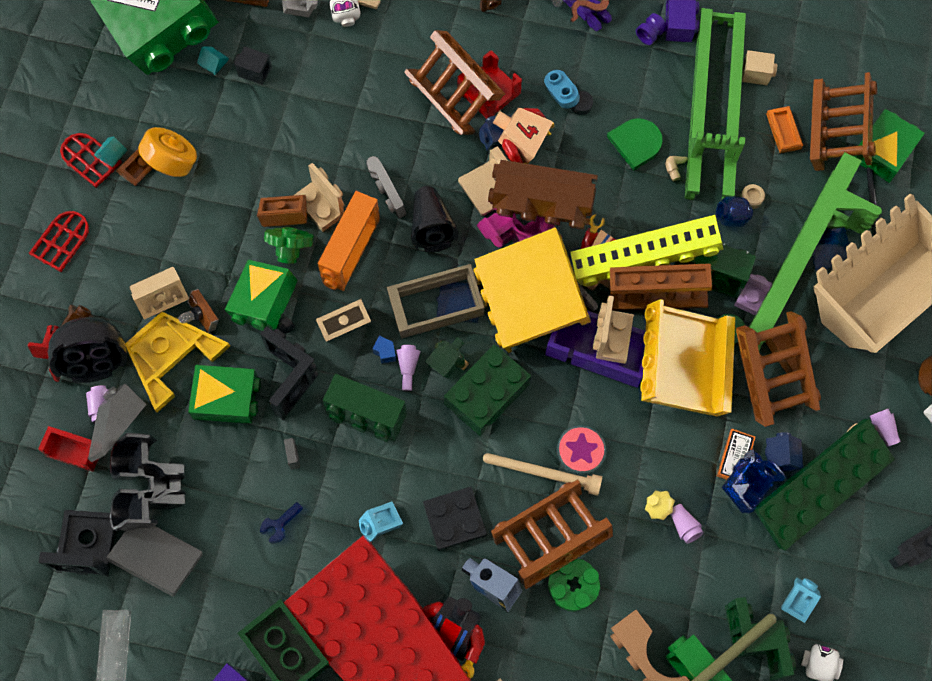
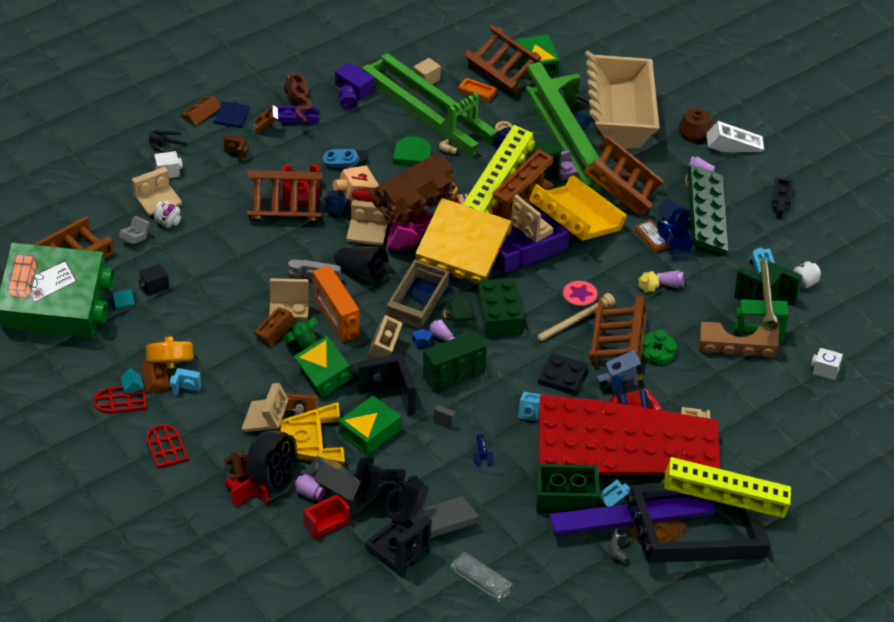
camera: 50 degrees left, 25 degrees down
none -> medium azure bracket [170,368,201,395]

